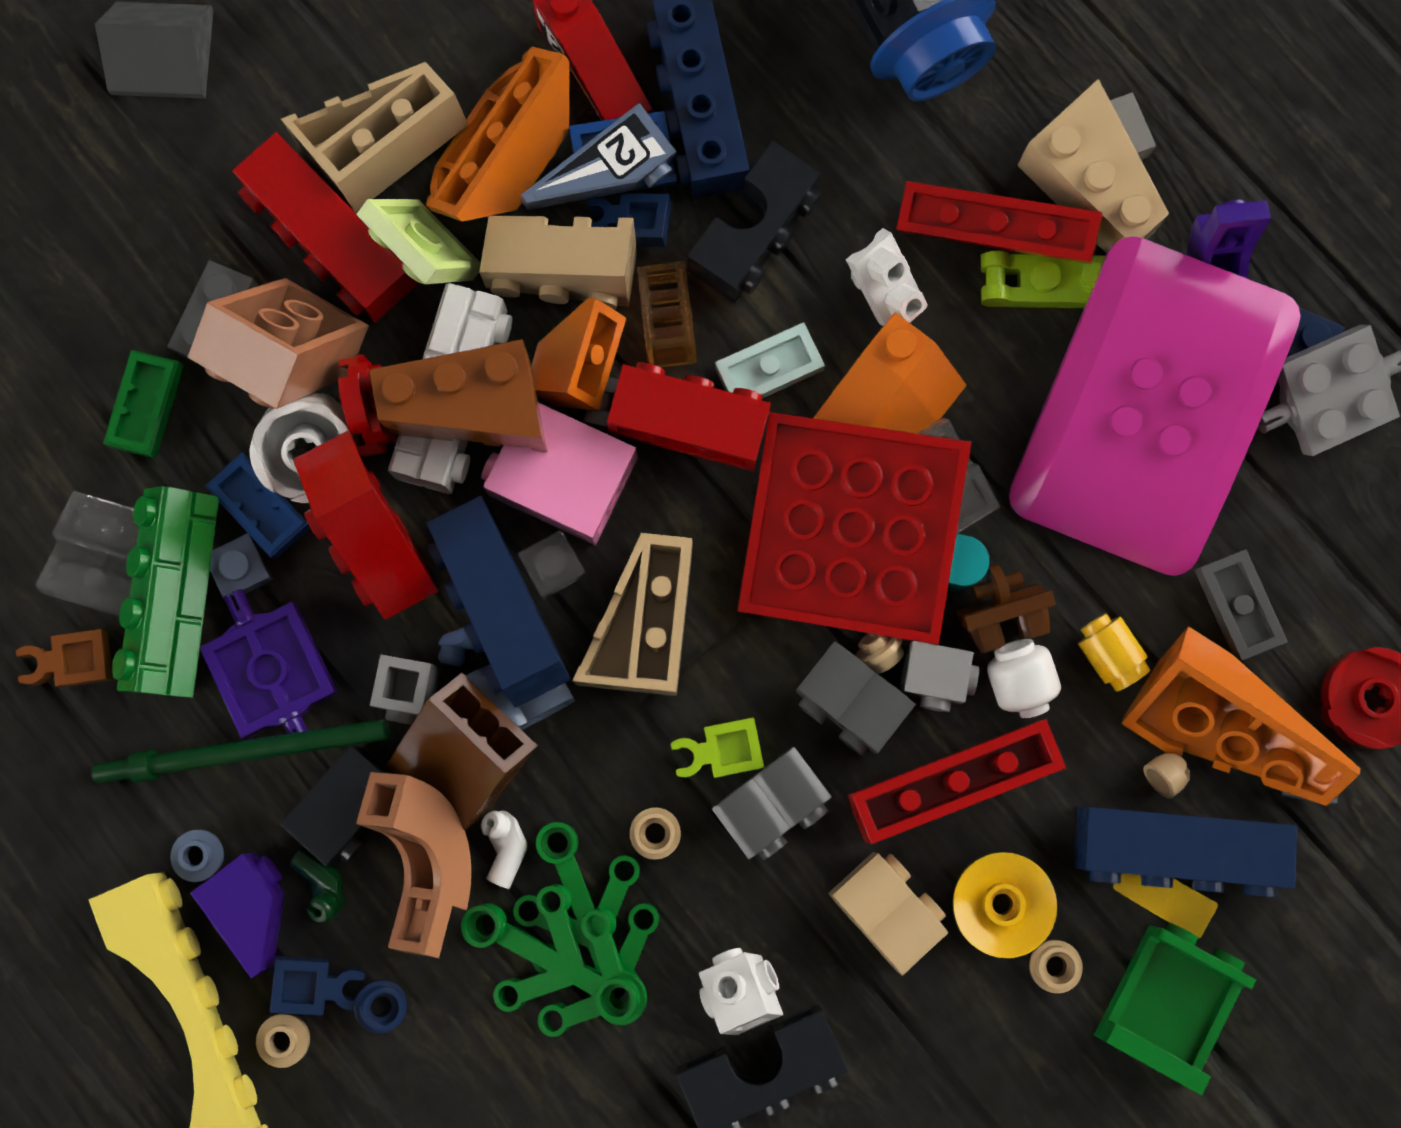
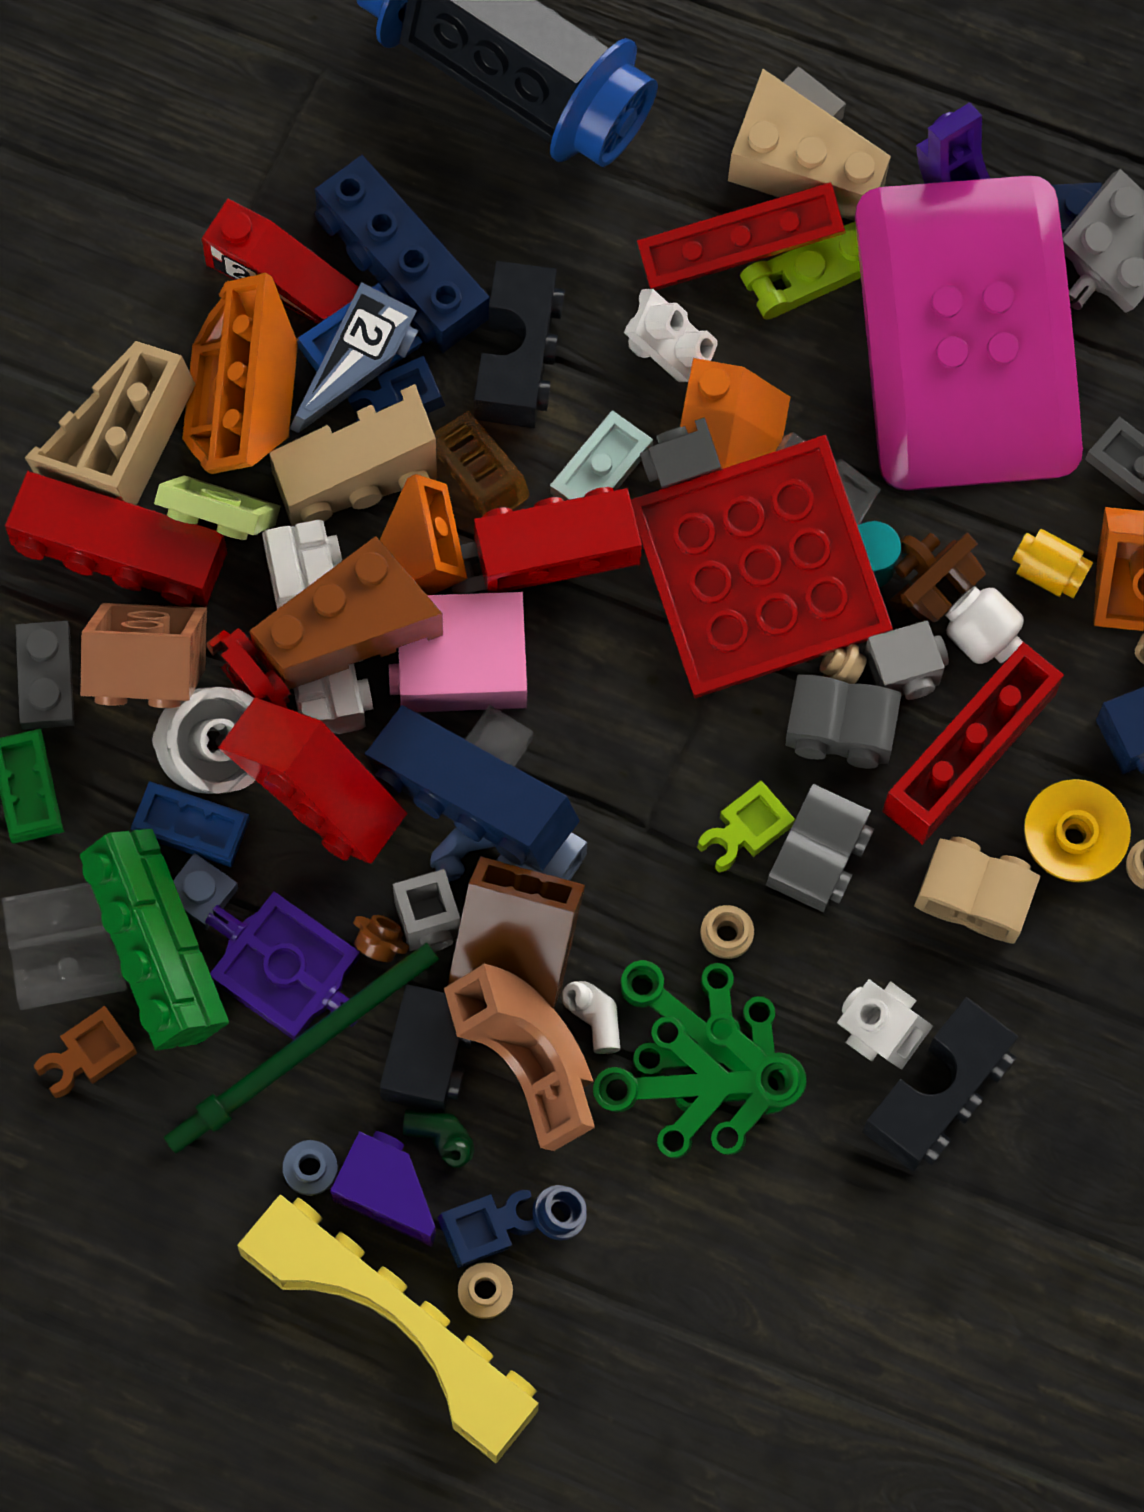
camera: 30 degrees left, 10 degrees down
tan wedge [573,533,693,696] -> none
none -> dark orange plate [353,915,409,962]
none -> dark grey brick [640,417,722,489]

